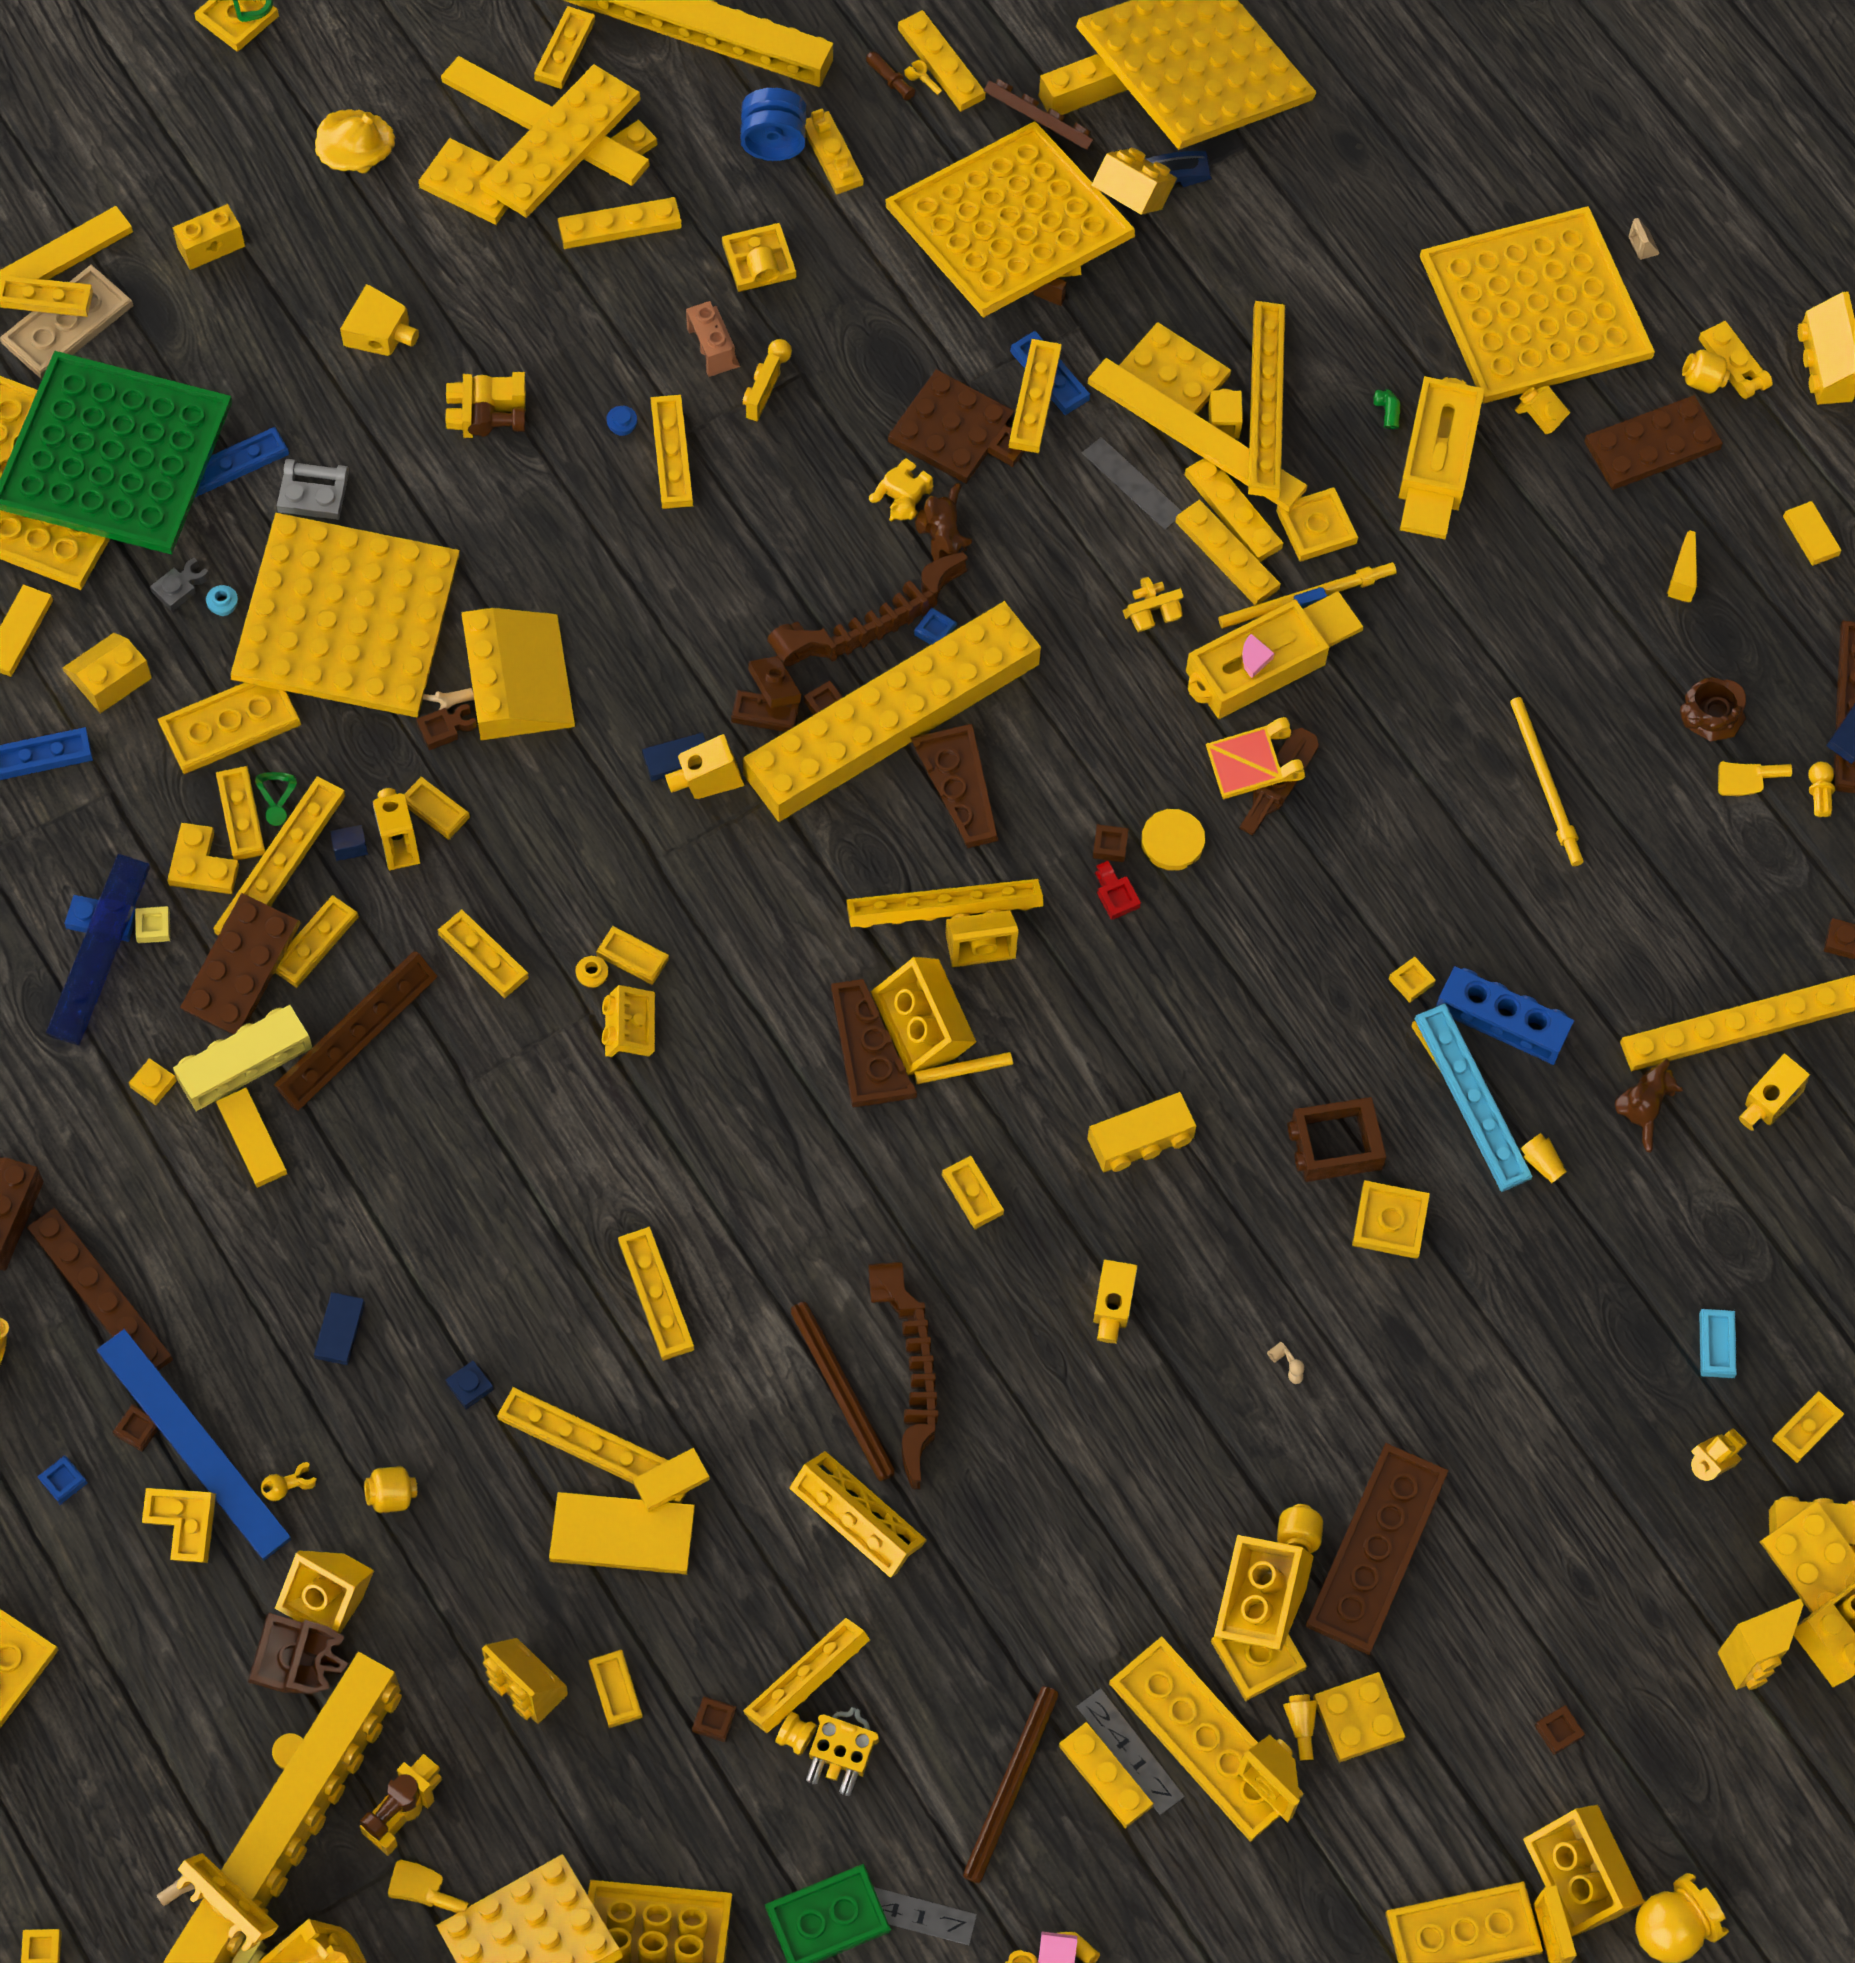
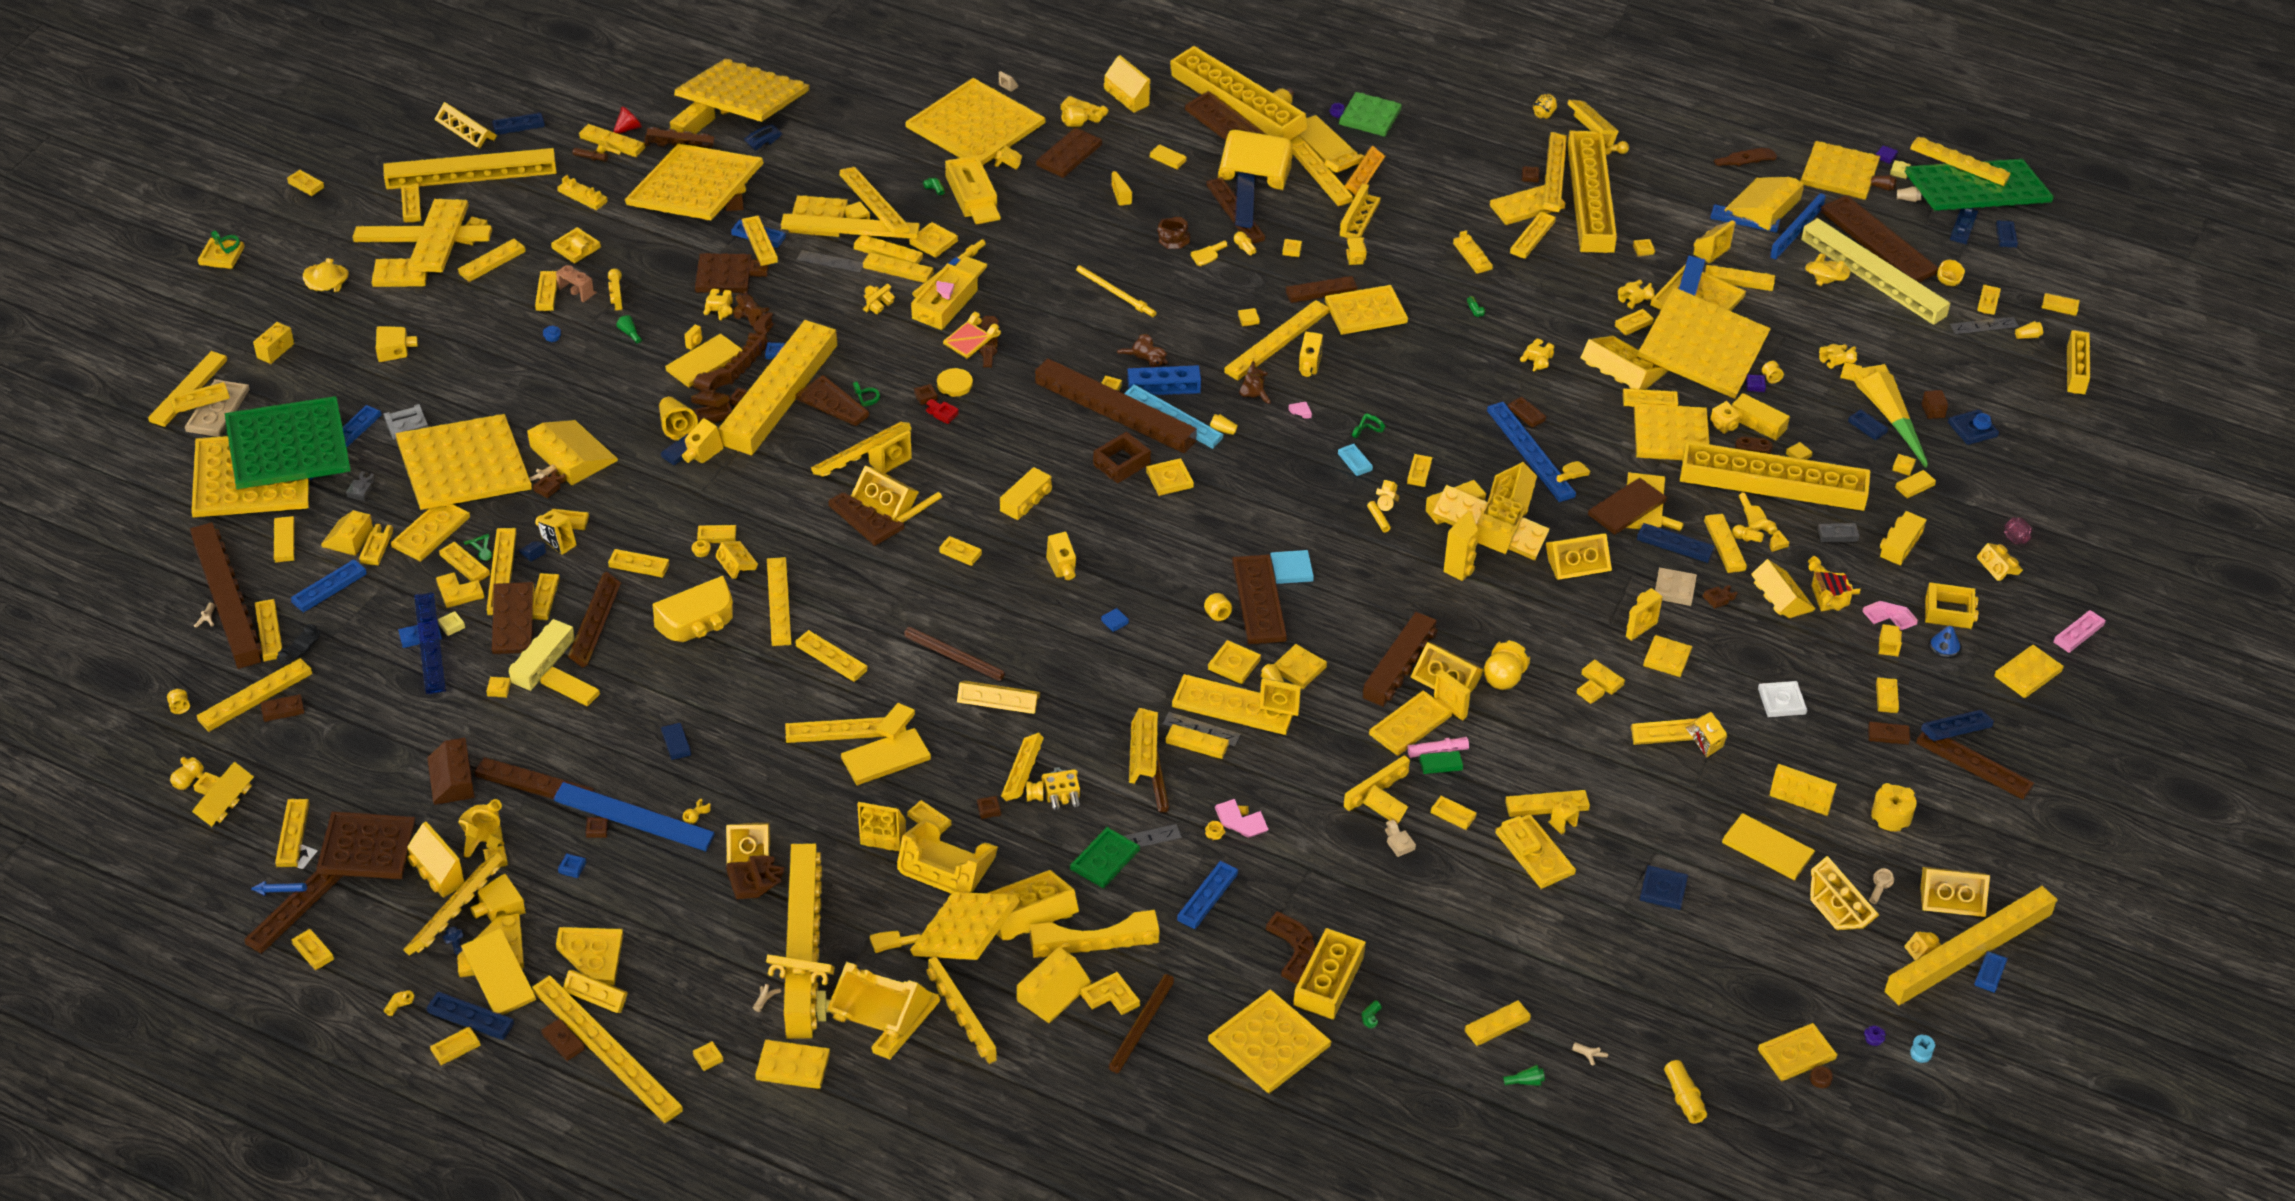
camera: 30 degrees left, 20 degrees down
yellow plate [142,1488,216,1563] -> none
medium azure plate [206,585,238,616] -> none
yellow tile [272,1733,303,1770] -> none
hips [359,1754,442,1856] -> none
yellow head [364,1466,417,1513] -> none
yellow hips [445,372,526,438] -> none
dark blue plate [445,1361,494,1410] -> none
yellow plate [650,395,693,509] -> none
blue wheel [740,88,806,161] -> none
reddish brown piece [868,1262,938,1490] -> none
yellow brick [1091,148,1177,215] -> none
yellow slope [1214,1535,1314,1651] -> none
tan piece [1267,1342,1304,1384] -> none
reddish brown plate [1534,1705,1585,1755] -> none
none -> yellow hinge [359,524,393,566]
none -> yellow plate [535,271,557,311]
none -> red hat [614,106,642,134]
none -> green cone [616,315,642,344]
none -> yellow hips [653,576,733,642]
none -> yellow cone [659,397,698,440]
none -> yellow tile [665,333,742,388]
none -> yellow plate [685,325,702,350]
none -> yellow plate [767,557,791,646]
none -> green piece [853,381,880,407]
none -> yellow windscreen [897,819,998,894]
none -> reddish brown brick [1035,358,1197,454]
none -> blue tile [1101,608,1129,632]
none -> reddish brown animal [1117,334,1168,367]
none -> yellow fence [1129,708,1158,784]
none -> yellow tile [1238,308,1259,326]
none -> medium azure tile [1270,550,1313,584]
none -> bright pink tile [1289,402,1312,418]
none -> green piece [1352,414,1385,438]
none -> reddish brown brick [1363,612,1438,707]
none -> yellow piece [1367,501,1391,532]

